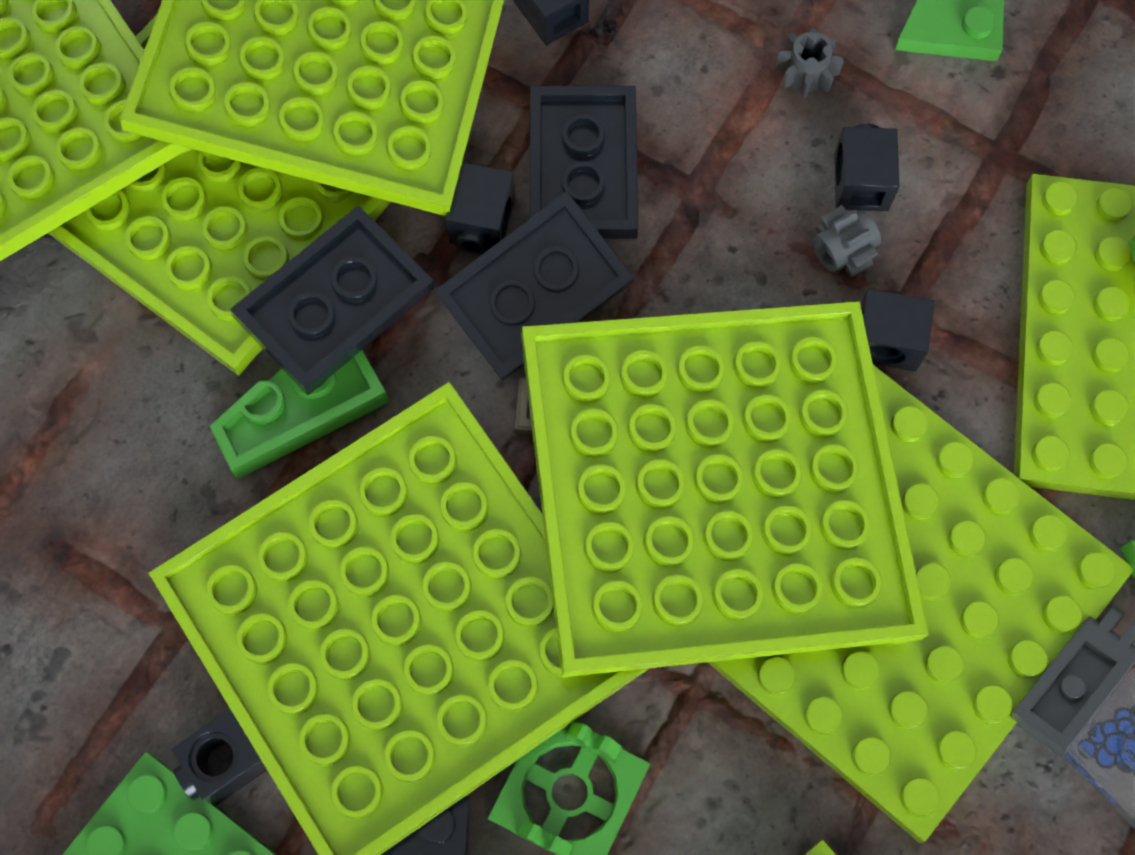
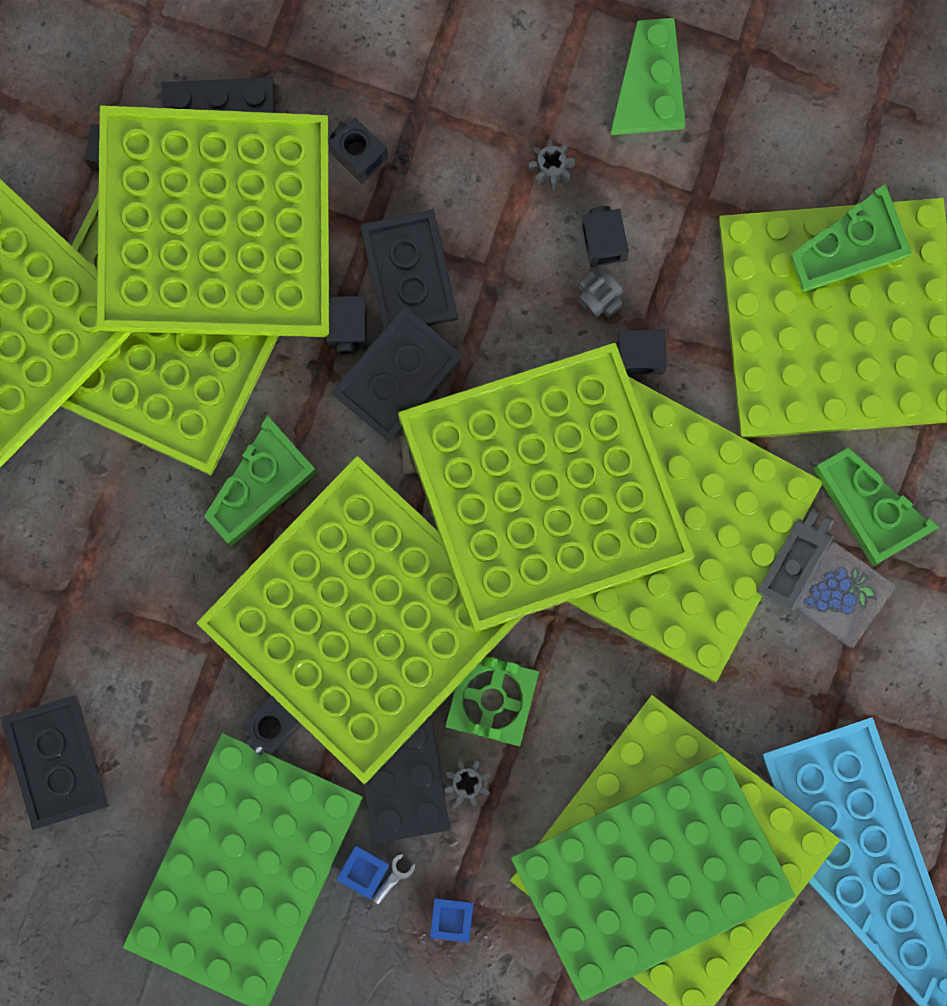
camera: 10 degrees left, 10 degrees up
black plate [230,205,434,395] -> none

